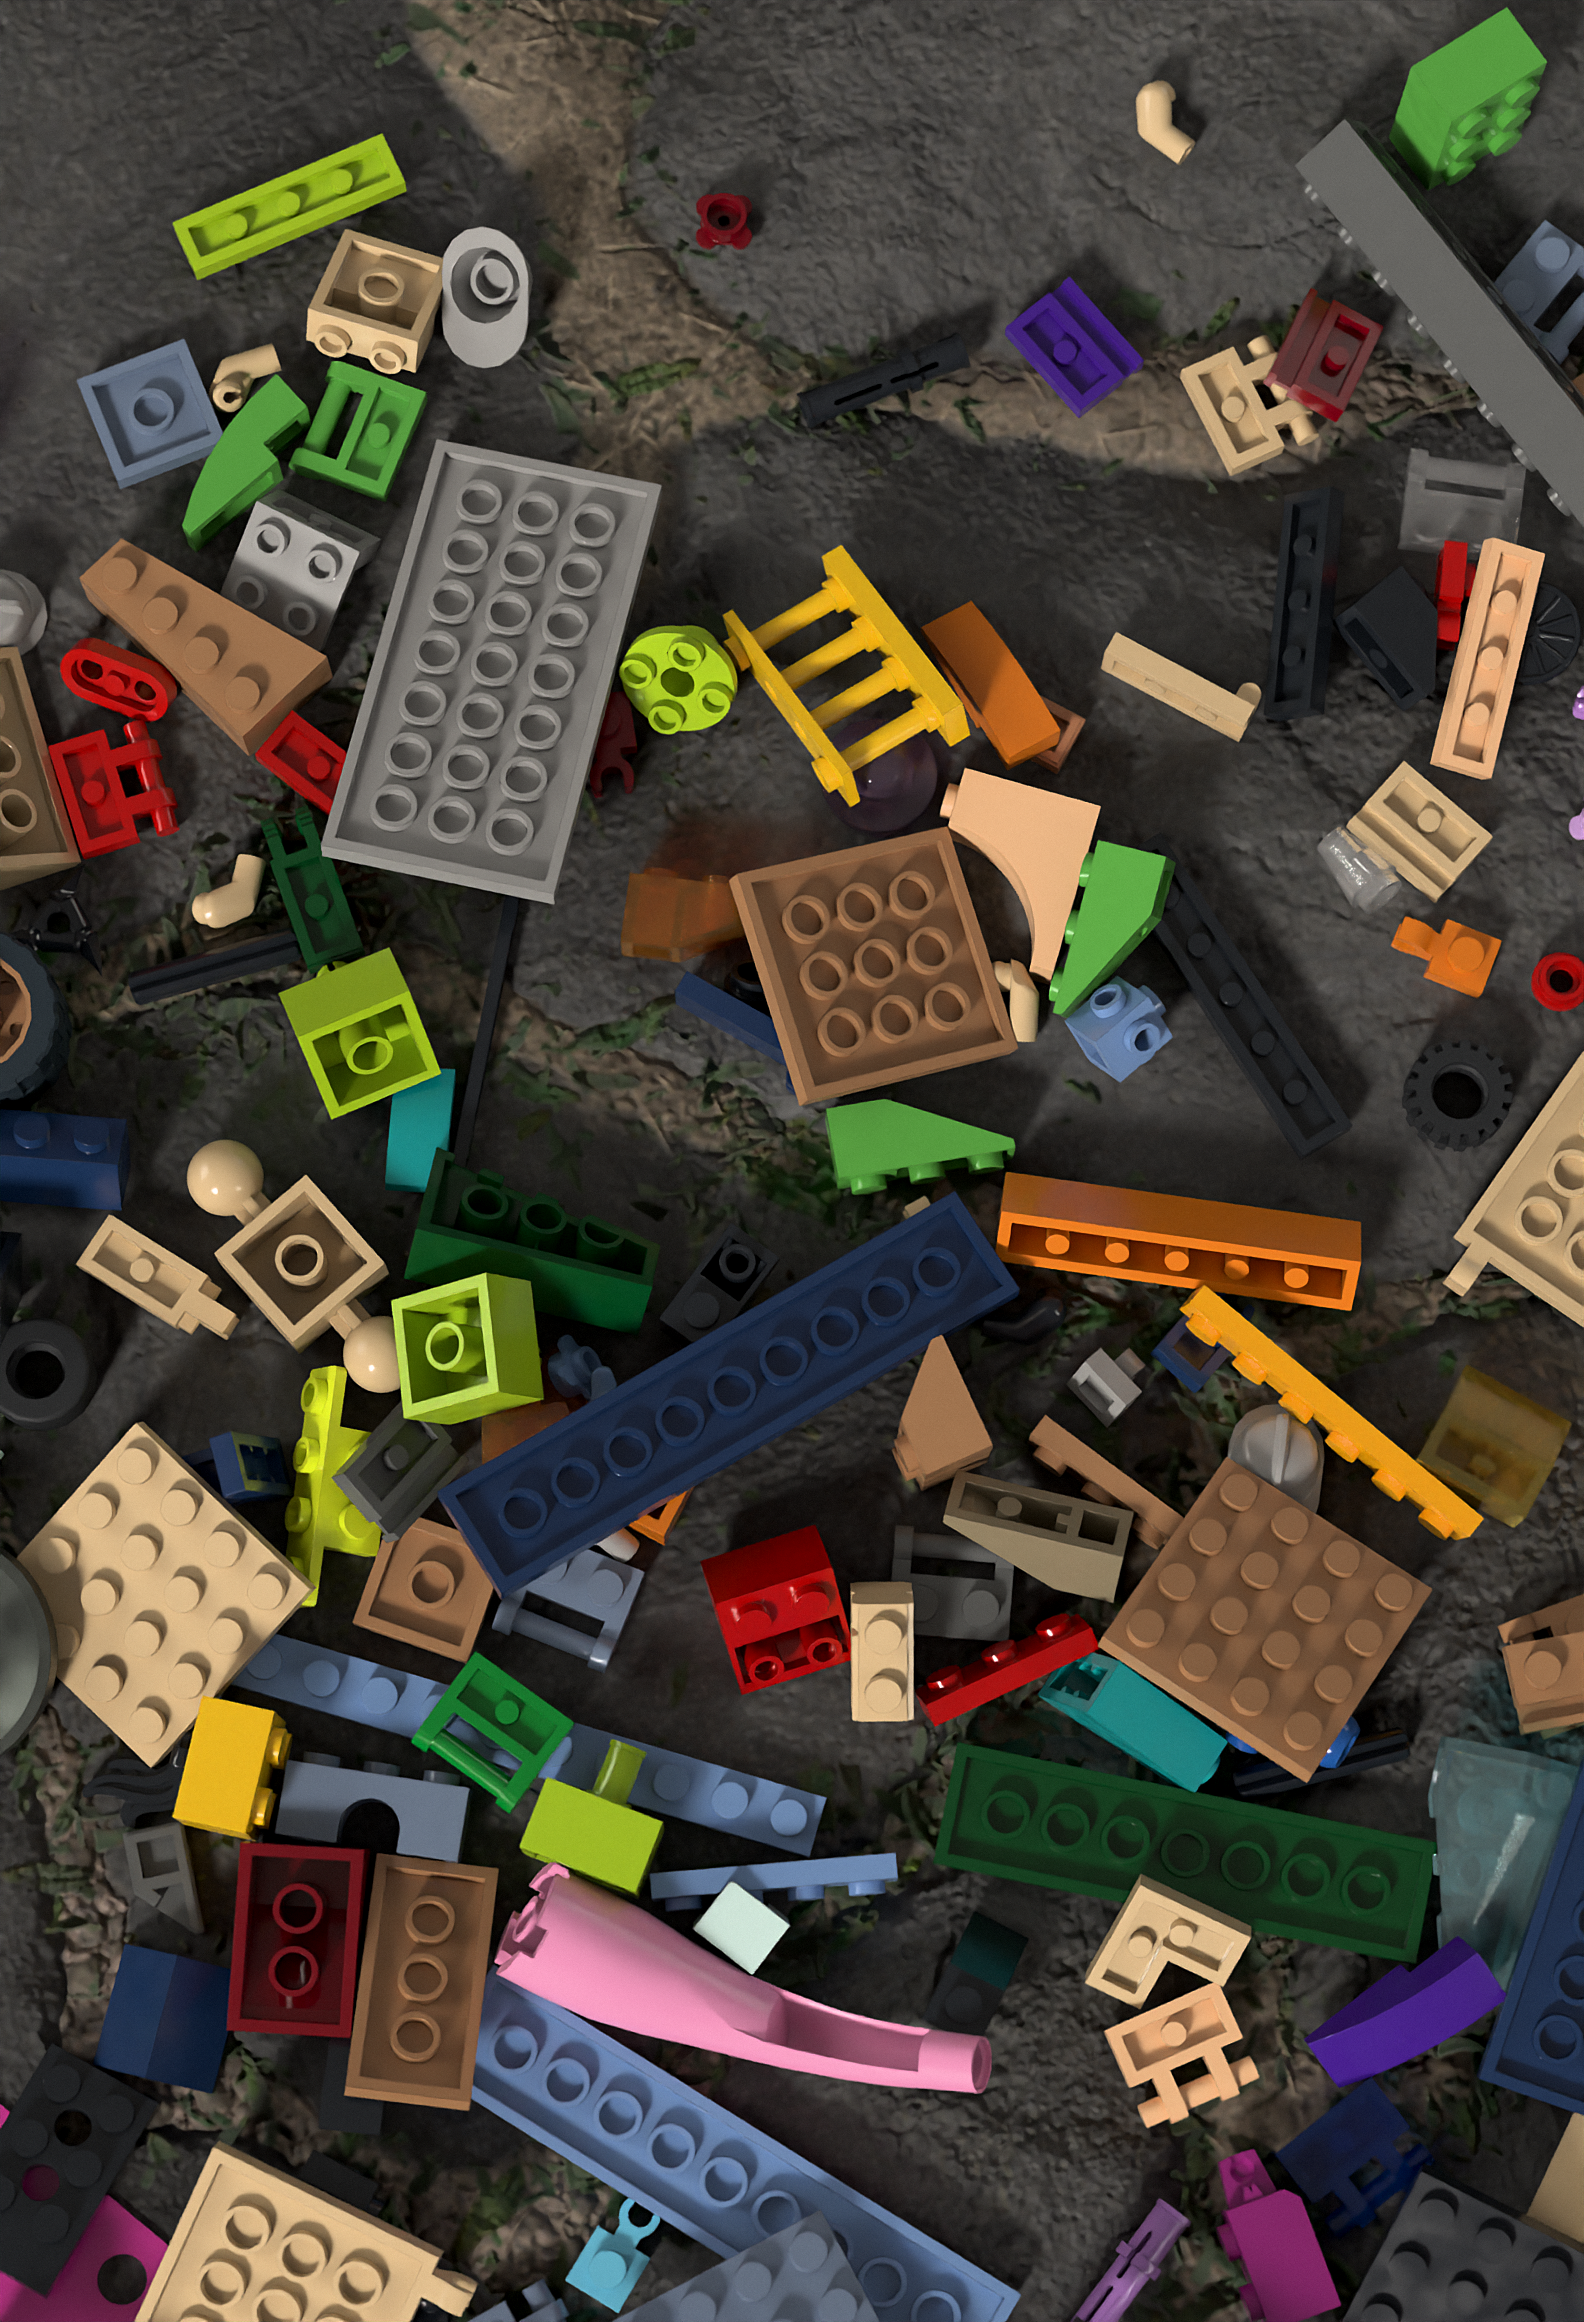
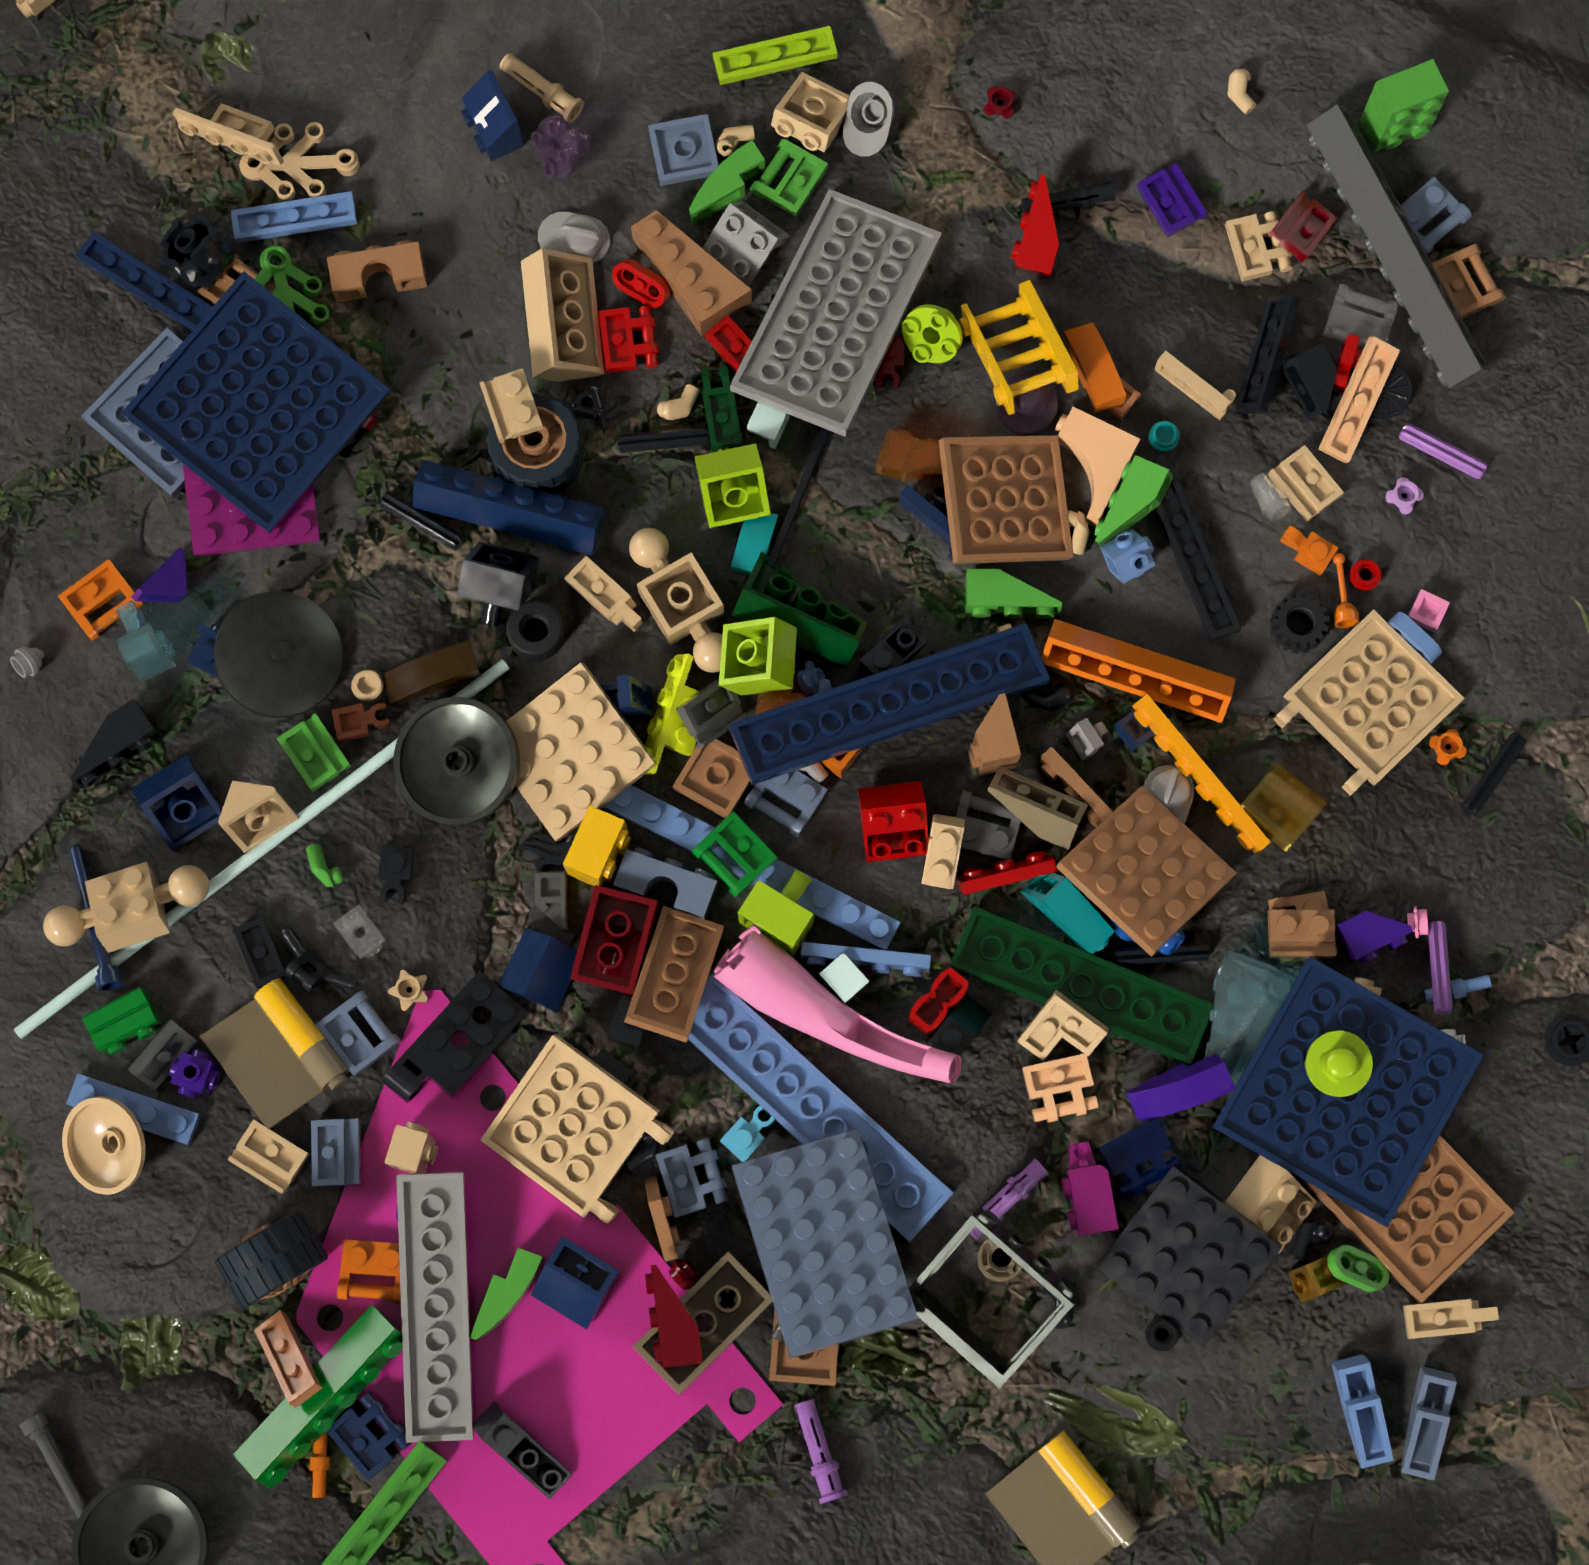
camera: 15 degrees right, 0 degrees up
none -> light aqua panel [747,402,790,449]
none -> red brick [908,968,969,1036]
none -> red slope [1011,174,1059,277]
none -> teal plate [1148,421,1180,452]
none -> orange hinge [1333,553,1360,628]

